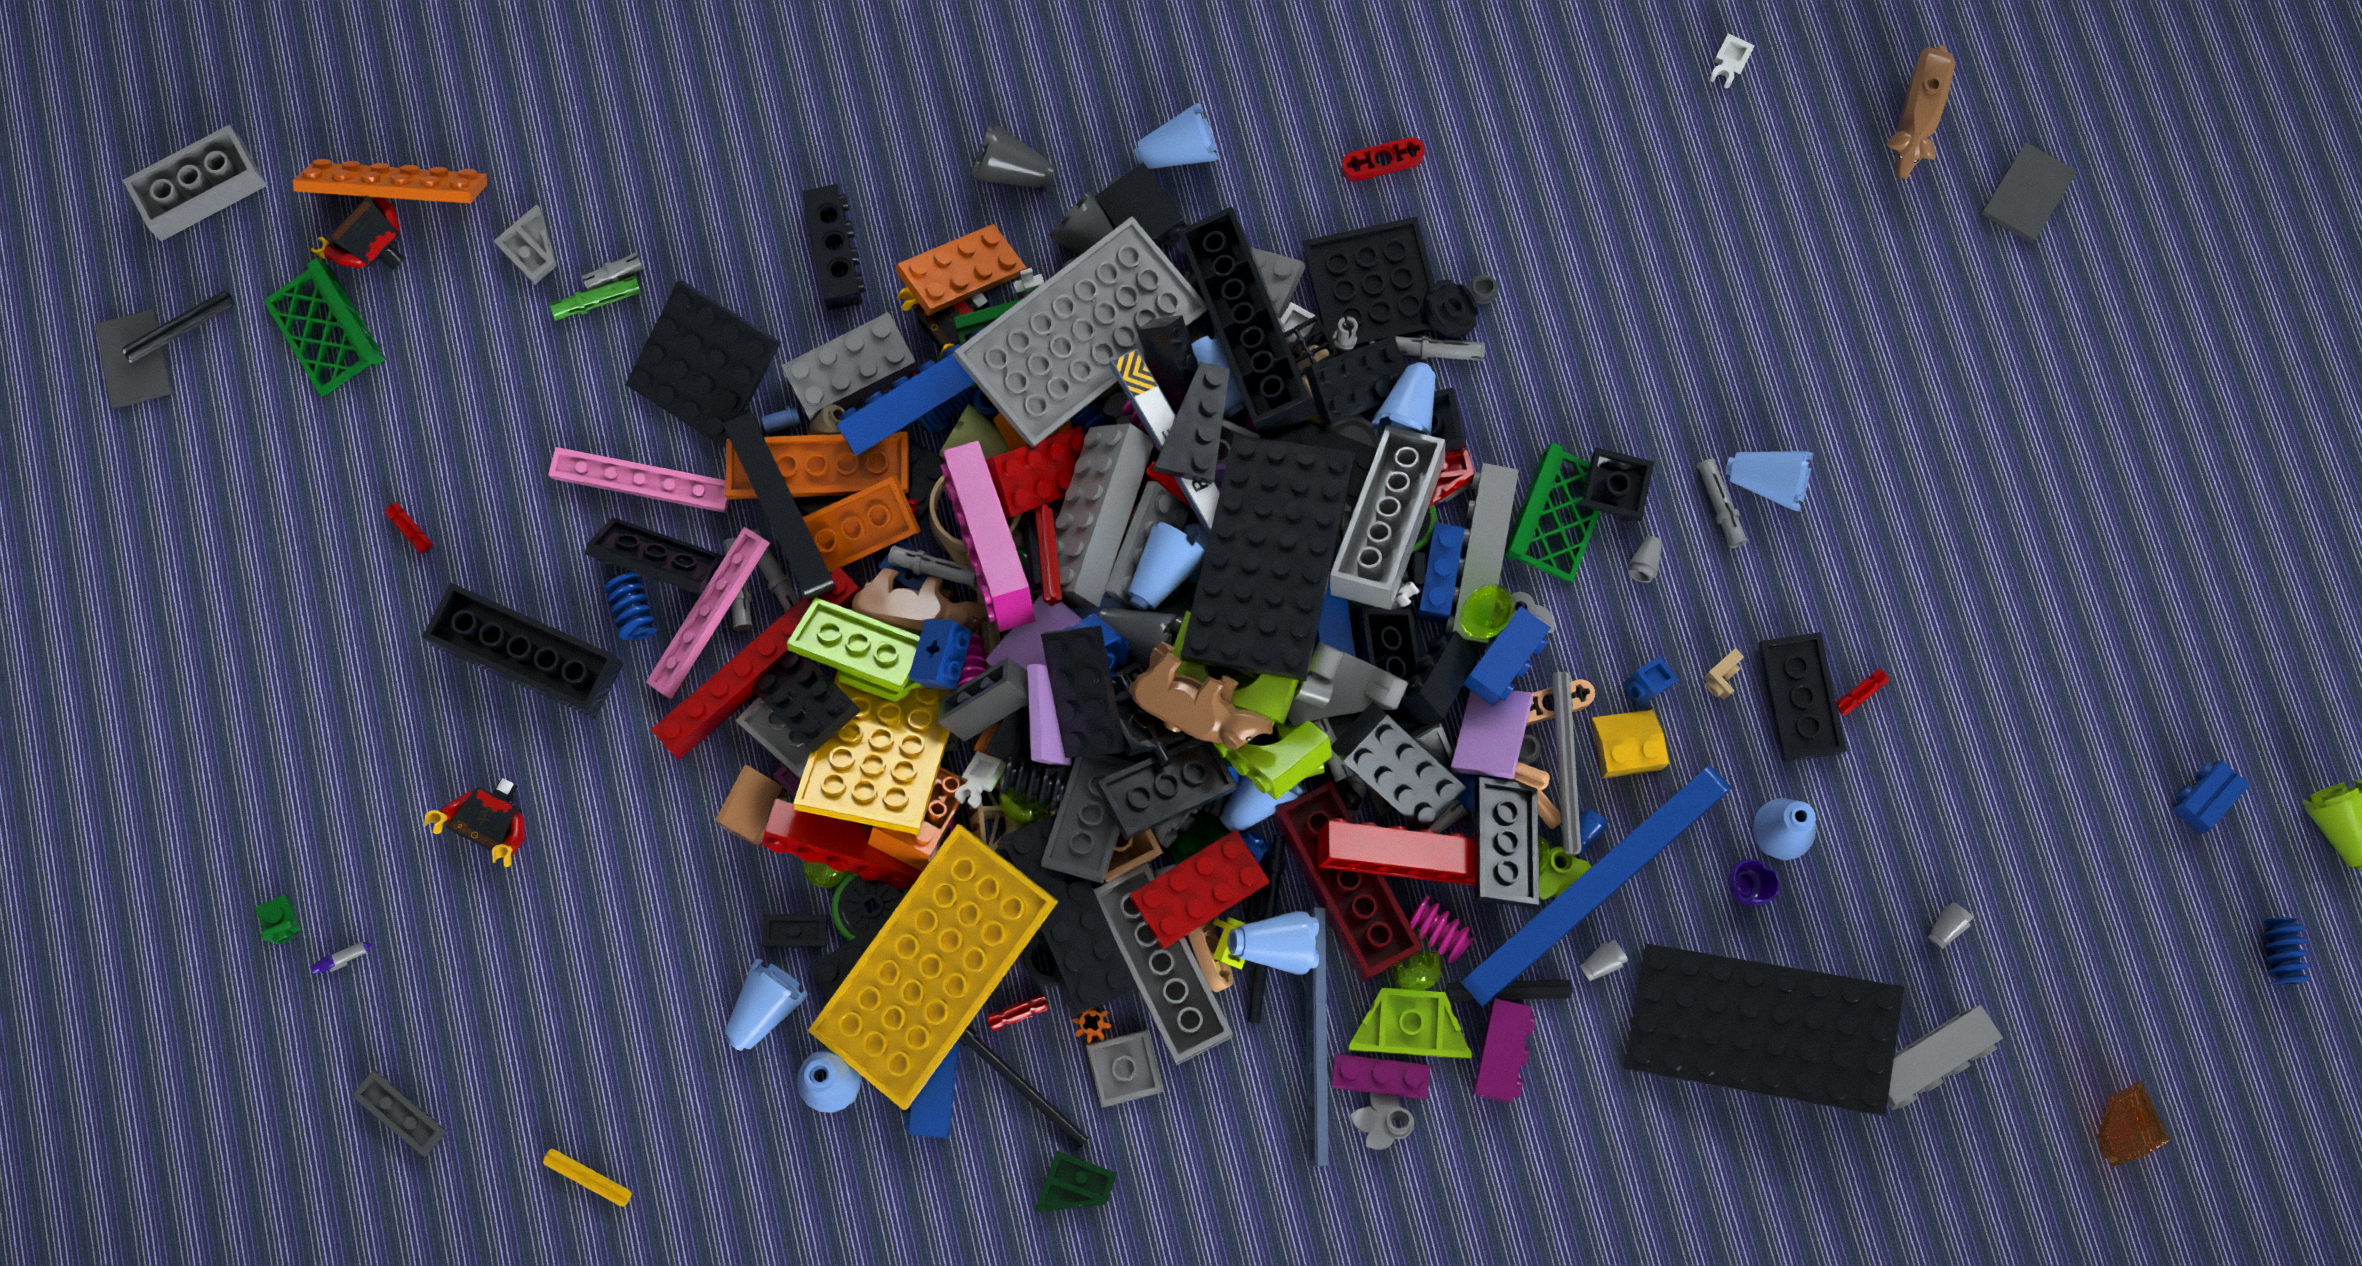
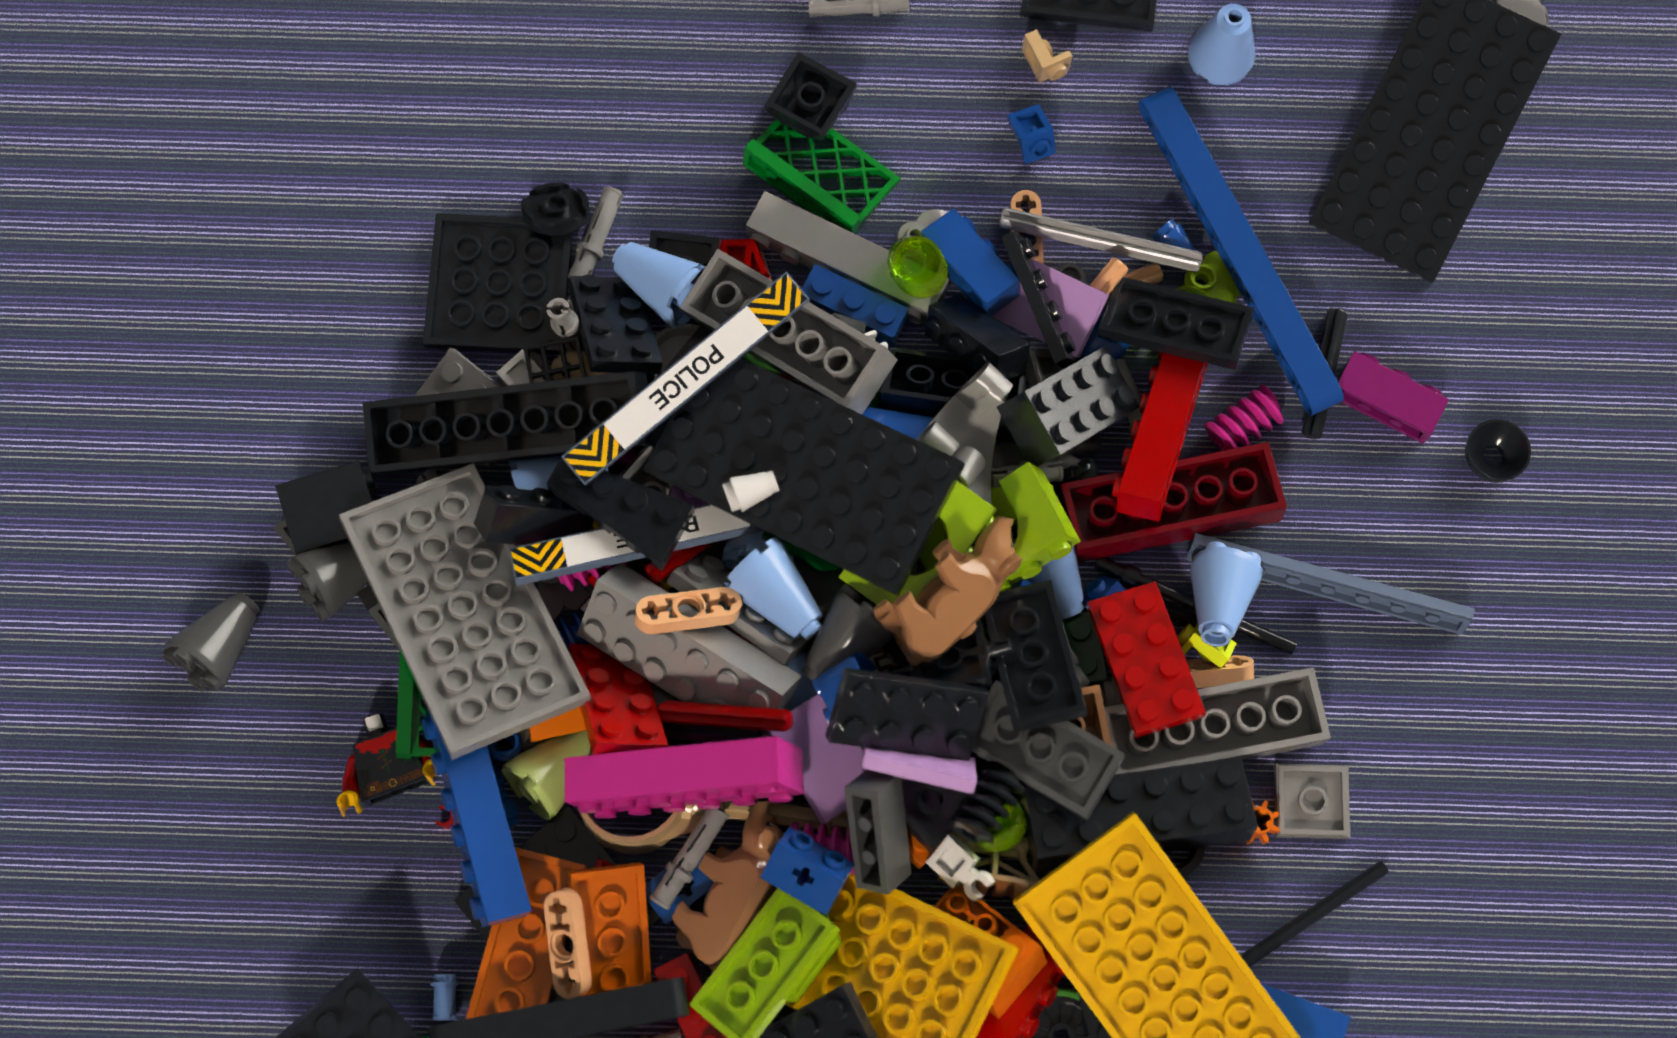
camera: 75 degrees left, 0 degrees up
light grey brick [781,312,919,422] -> none
black brick [802,184,866,310] -> none
dark tan brick [809,404,845,435] -> none
orange plate [895,224,1027,316] -> none
red axle [987,994,1048,1031] -> none
white plate [1013,268,1044,300] -> none
dark green wing [1035,1151,1118,1212] -> none
light blue cone [1134,103,1219,169] -> none
magenta plate [1331,1054,1430,1100] -> none
red beam [1341,137,1425,182] -> none
lime wing [1348,988,1472,1059] -> none
light grey plate [1350,1093,1414,1150] -> none
clear neon green hair [1393,952,1442,991] -> none
dark grey plate [1468,275,1498,304] -> none
light grey cone [1580,939,1629,981] -> none
yellow slope [1591,709,1669,779] -> none
light grey cone [1628,536,1663,583] -> none
dark purple hair [1727,859,1780,906] -> none
none -> light nougat beam [544,888,592,999]
none -> tile [562,271,810,486]
none -> light nougat beam [634,587,742,634]
none -> white cone [722,470,780,512]
none -> black plate [1001,231,1076,368]
none -> black piece [1465,419,1531,483]

